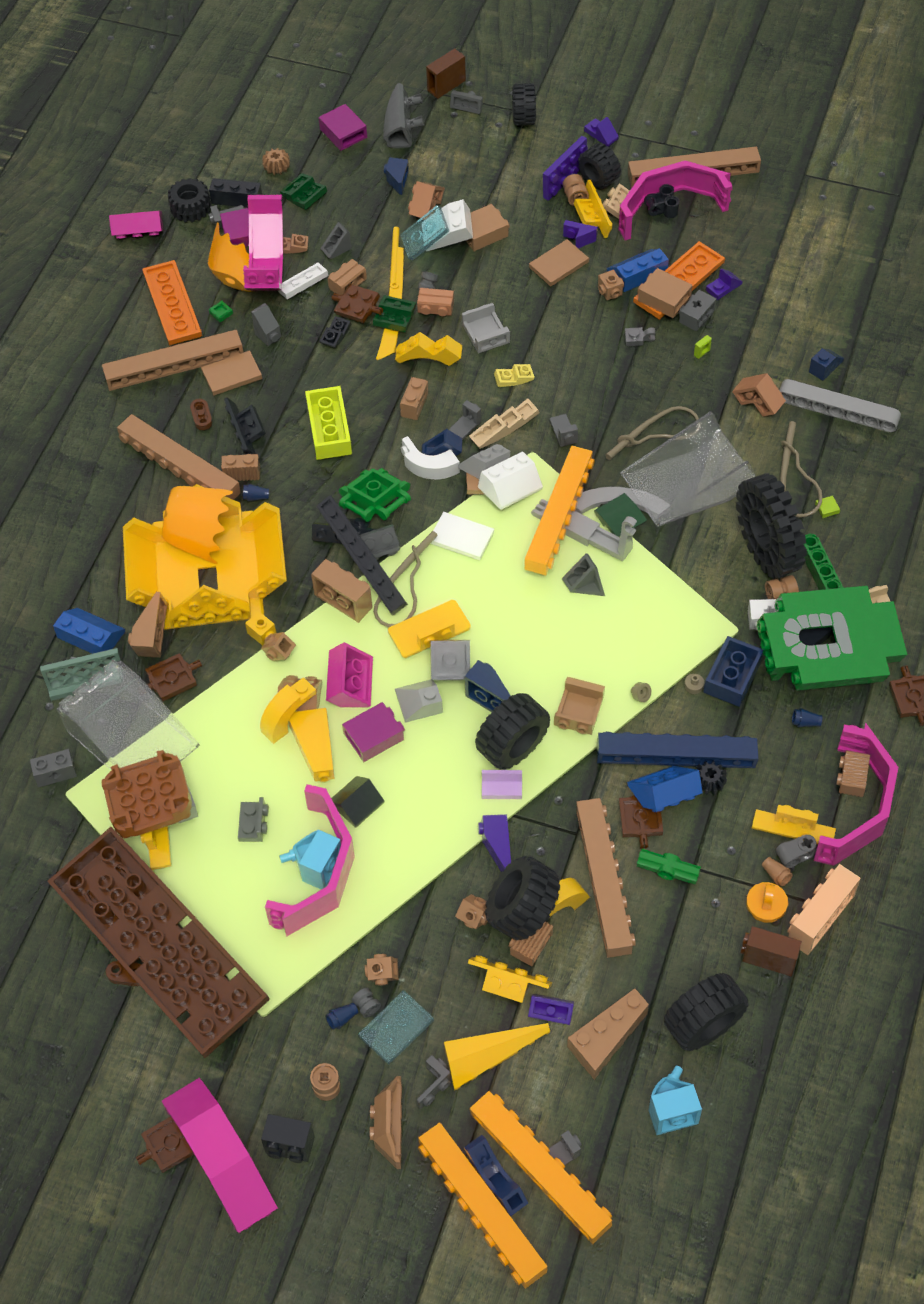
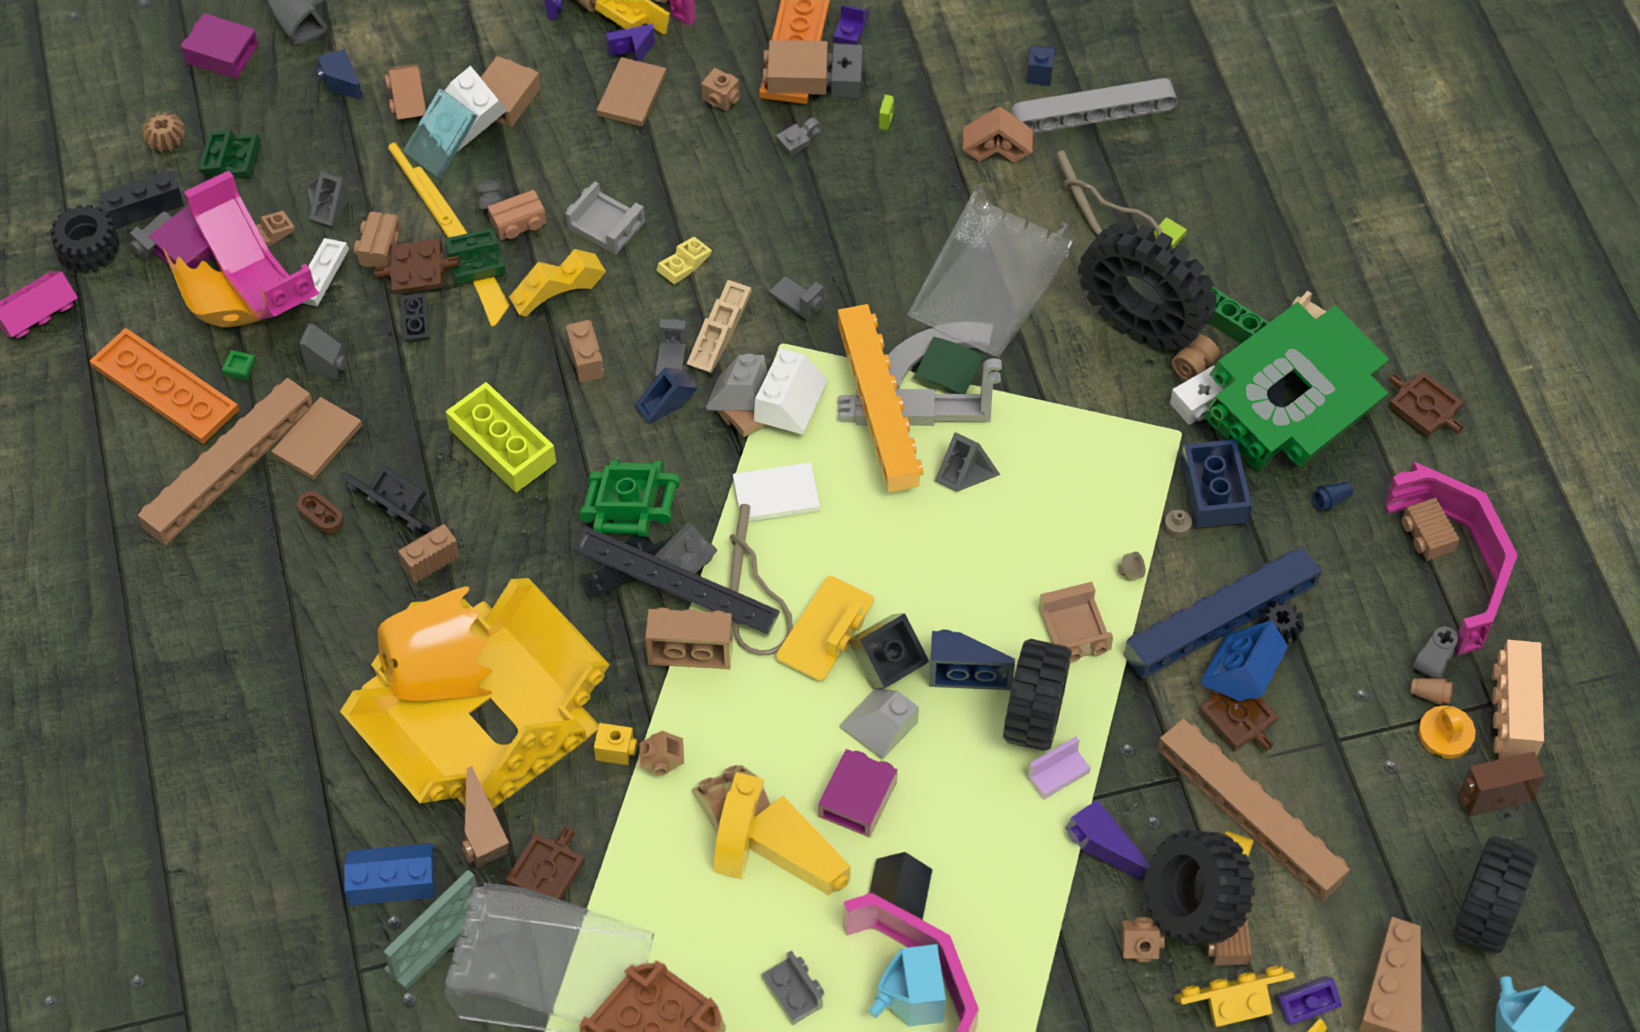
camera: 35 degrees left, 0 degrees up
medium nougat brick [117,414,241,500] -> none
dark blue cone [243,483,269,501] -> none
dark pink slope [326,642,373,707] -> none
white arch [401,436,460,480] -> none
dark tan piece [605,406,700,460] -> none
blue slope [607,248,669,292] -> none
green piece [637,849,701,885] -> none
yellow bracket [752,805,836,844] -> none

